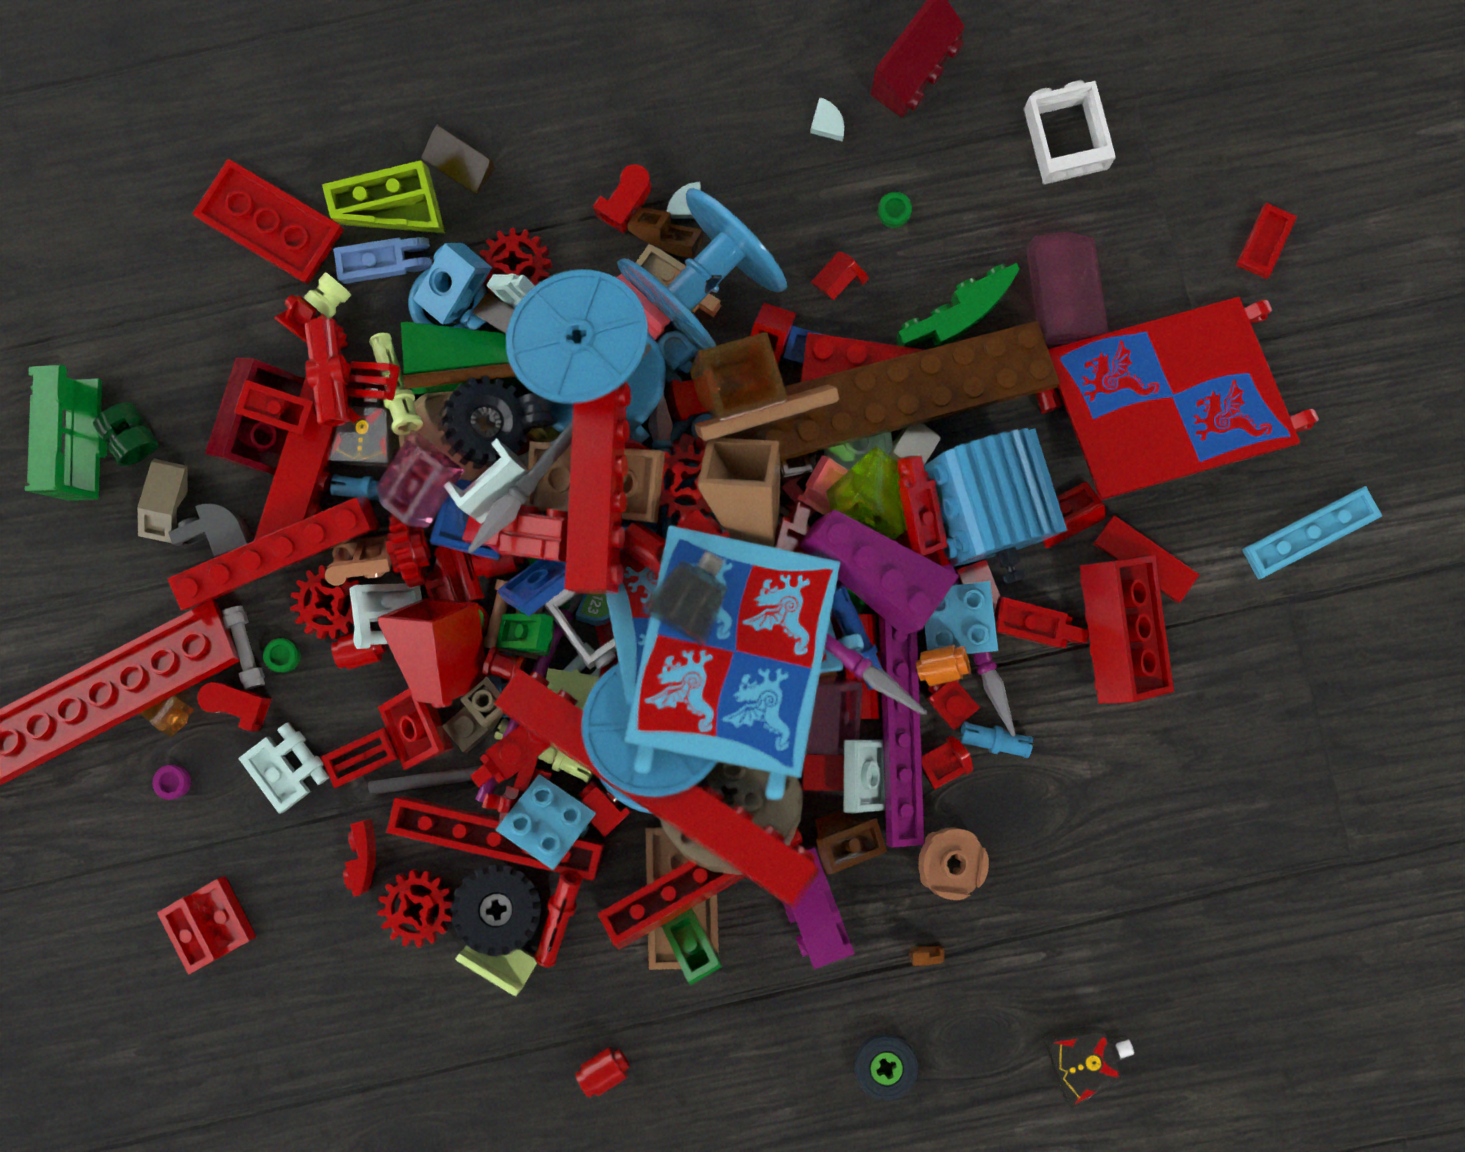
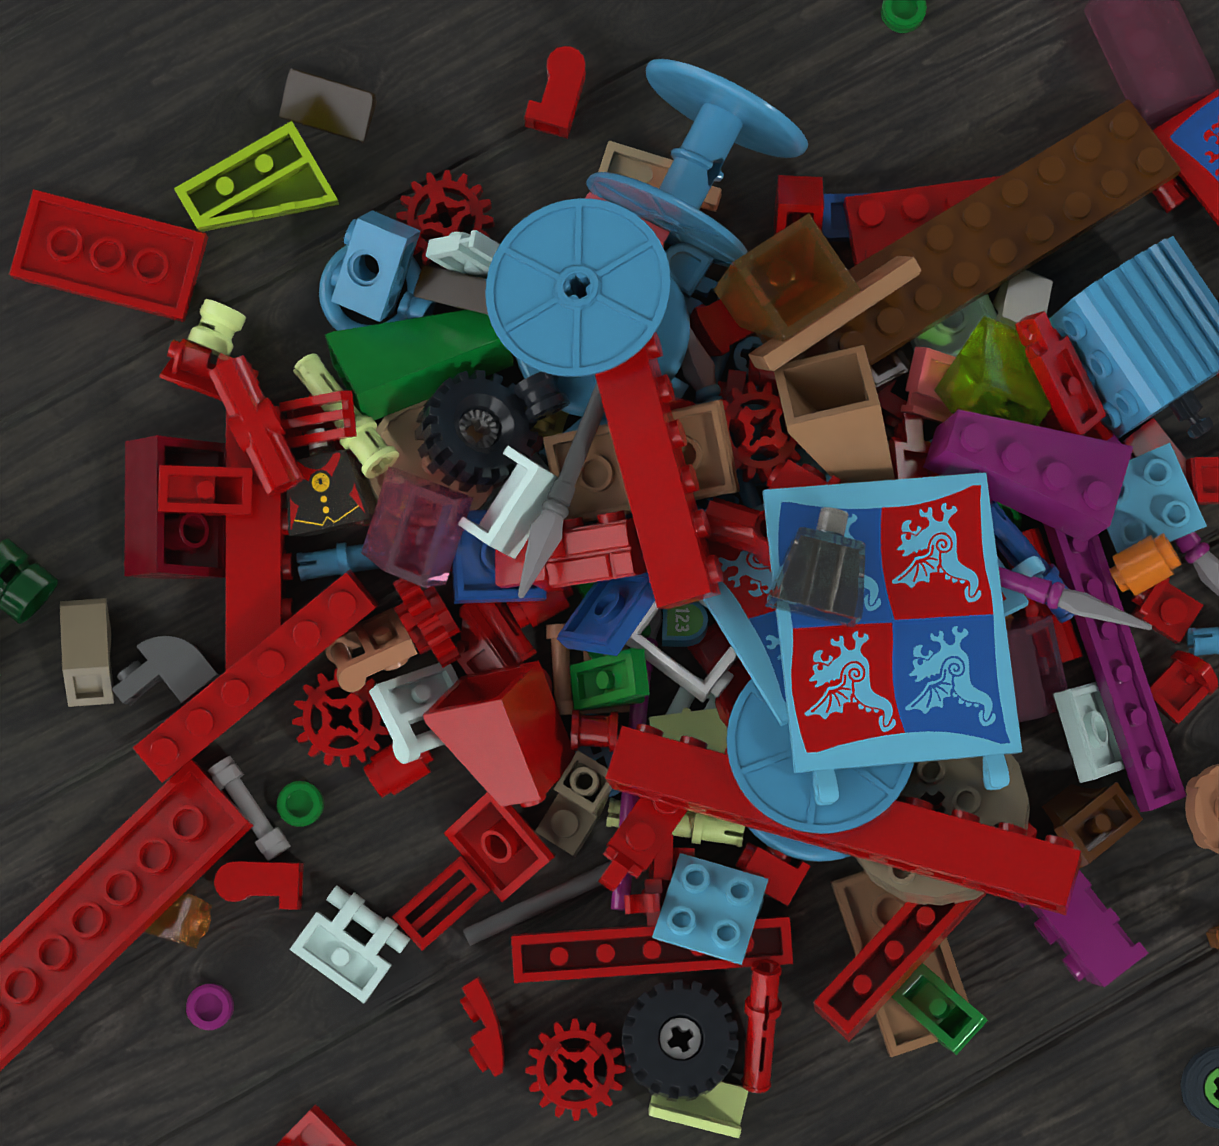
camera: 25 degrees left, 0 degrees up
medium blue hinge [334,237,432,284] -> none
reddish brown bar [403,363,516,389] -> none
reddish brown slope [628,207,703,258] -> none
light aqua tile [667,182,701,218] -> none
red brick [802,754,844,791] -> none
red tile [811,251,869,300] -> none
green slope [895,263,1019,348] -> none

